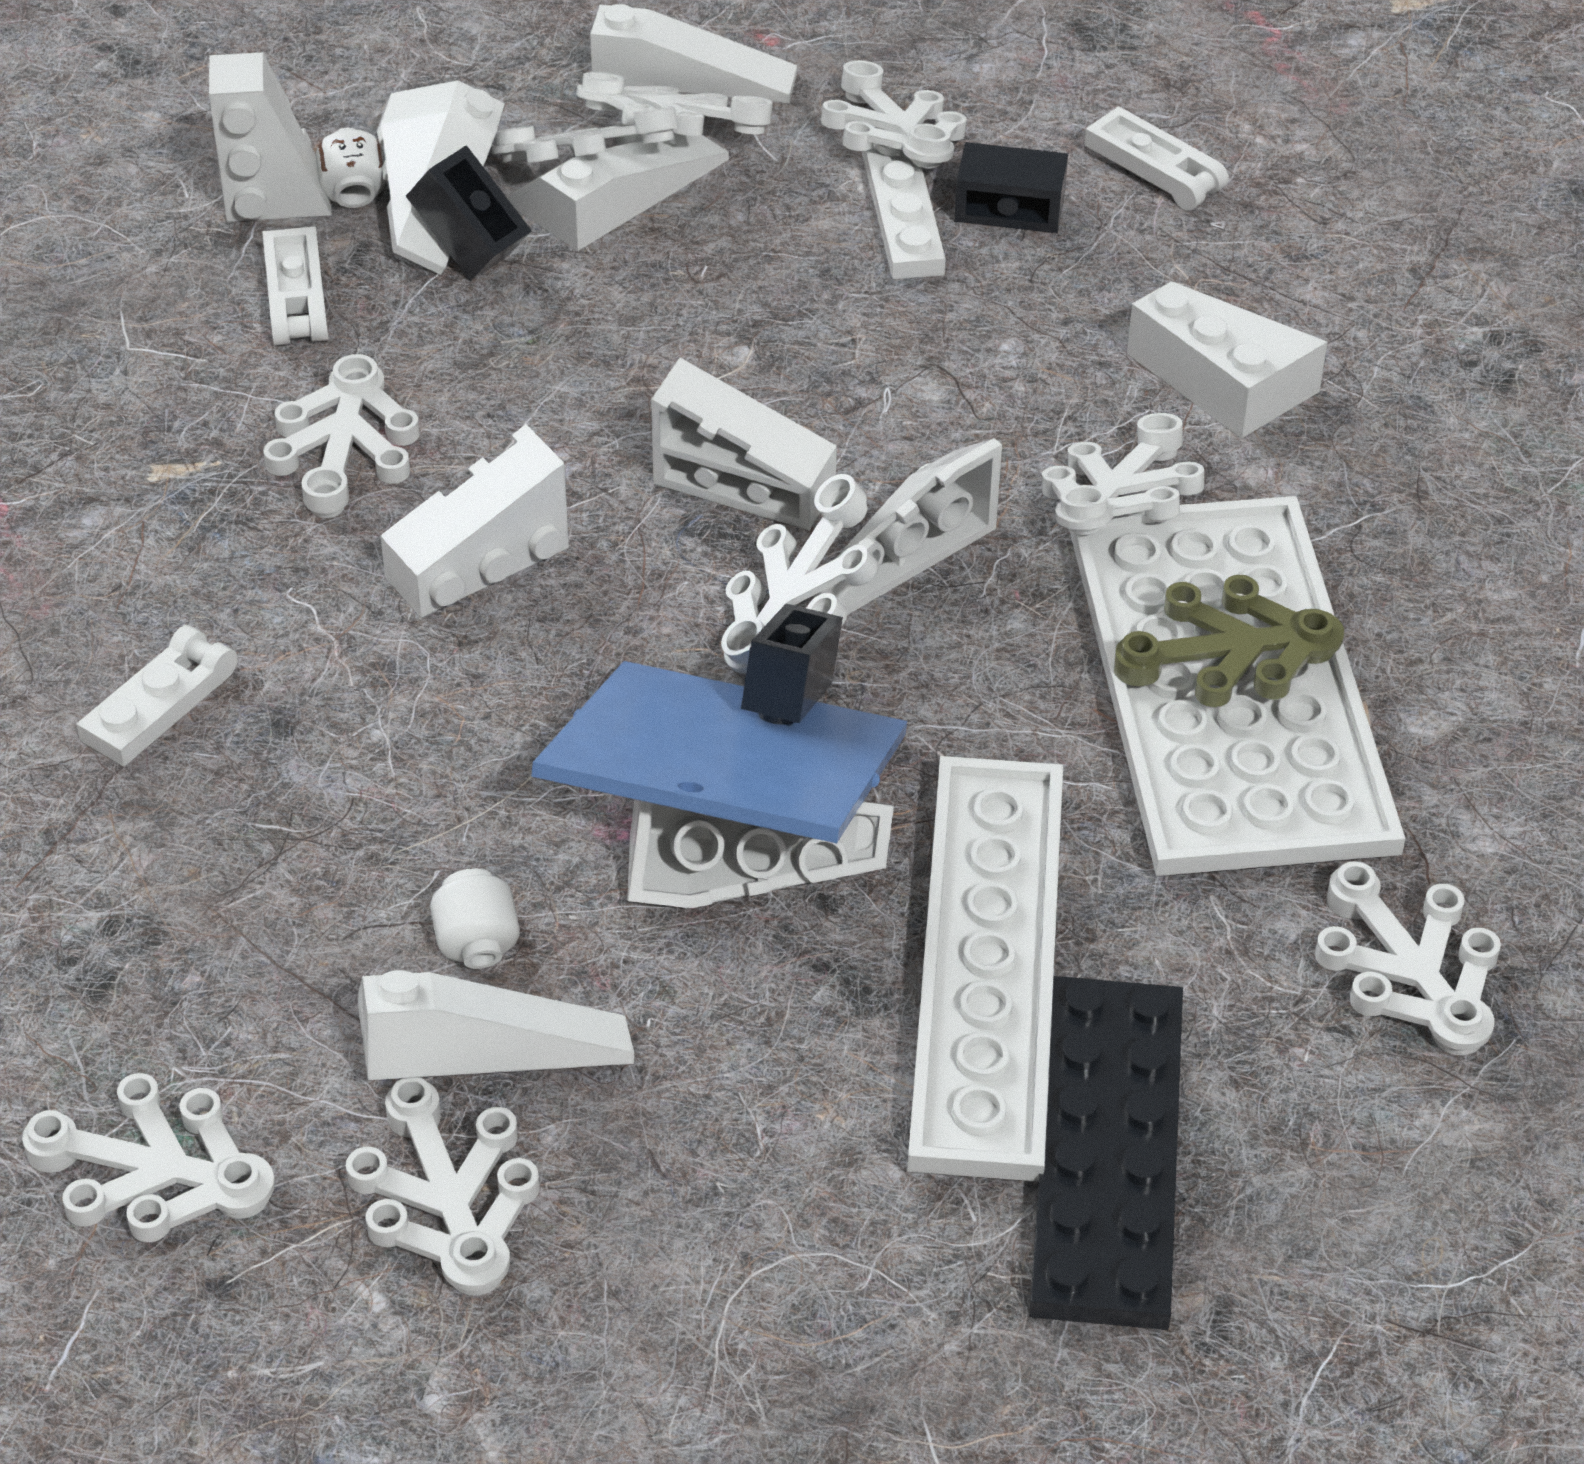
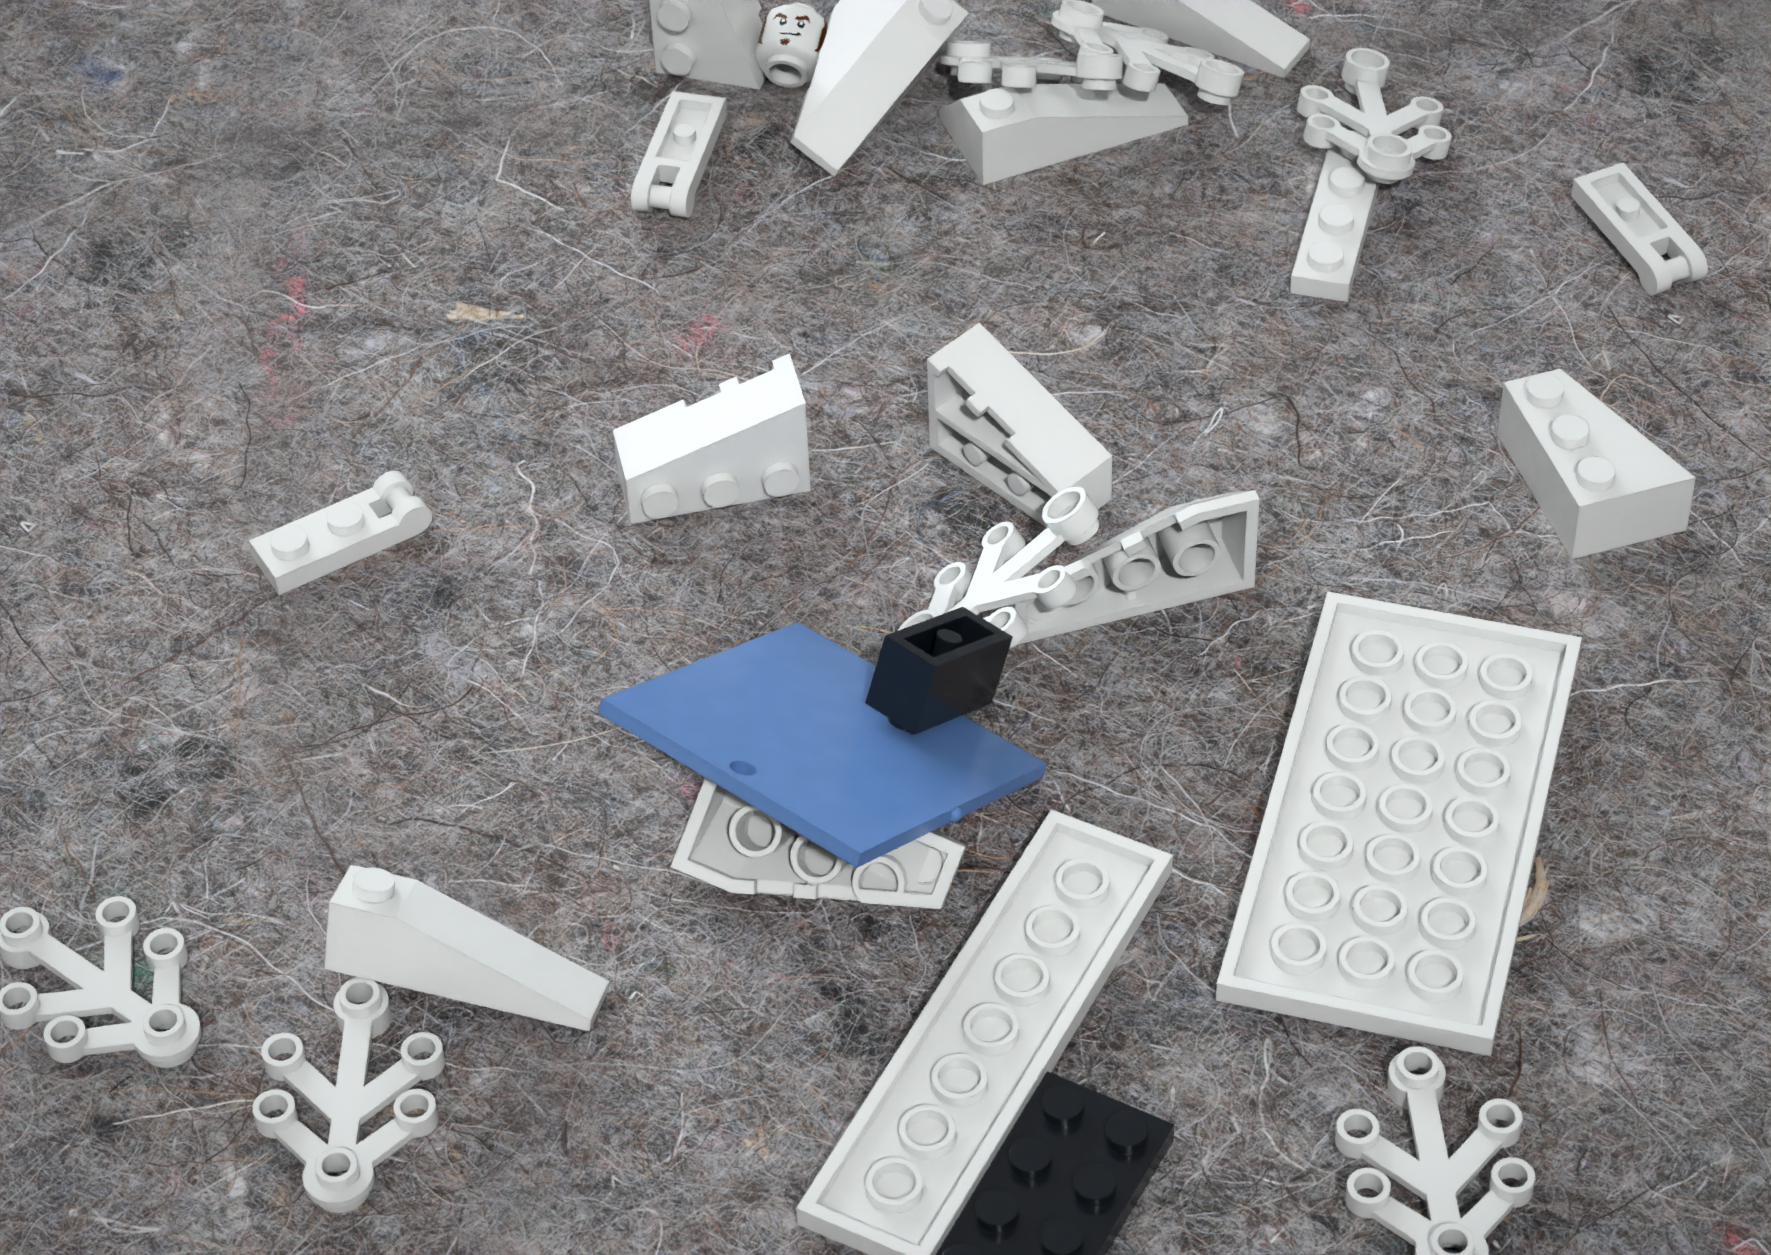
camera: 25 degrees right, 0 degrees up
white plant [263,354,420,518] -> none
black brick [406,145,532,281] -> none
white head [430,868,520,969] -> none
black brick [954,142,1068,234] -> none
white plant [1042,413,1204,535] -> none
olive plant [1114,575,1344,707] -> none

